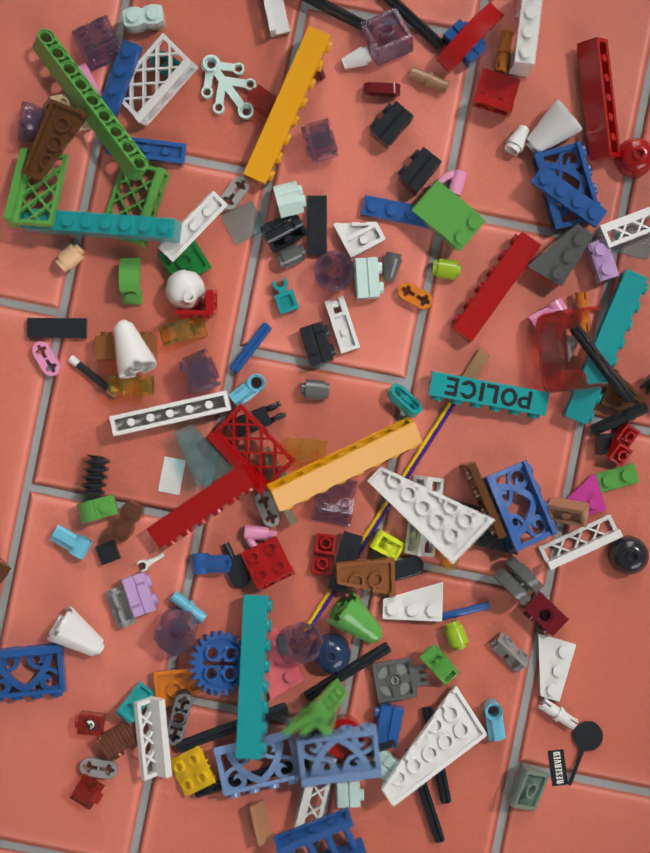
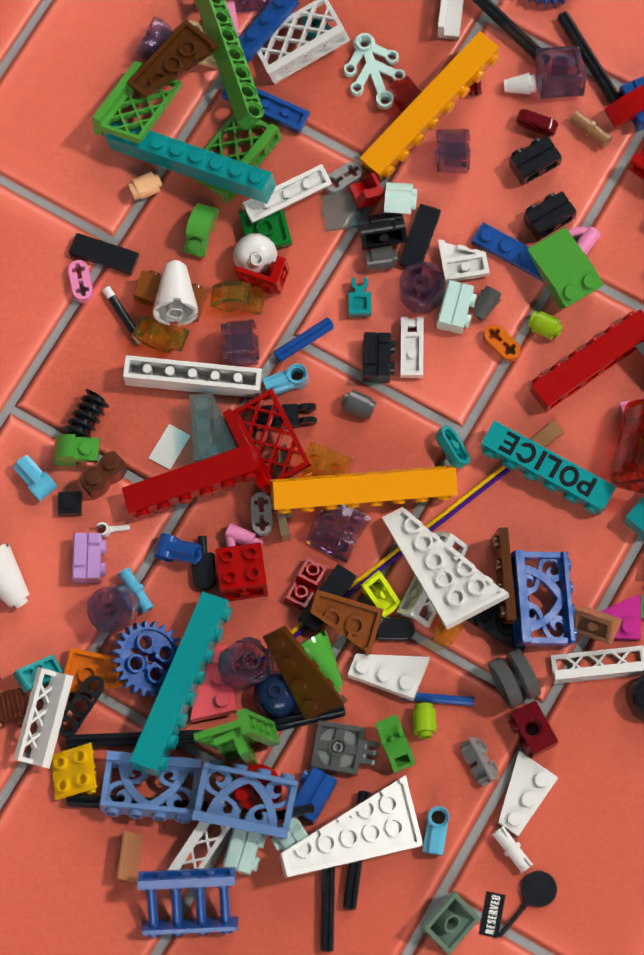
camera: 20 degrees right, 15 degrees down
light grey hinge [105,585,137,629] -> none
none -> reddish brown wing [263,625,348,721]
none -> red panel [348,172,385,209]

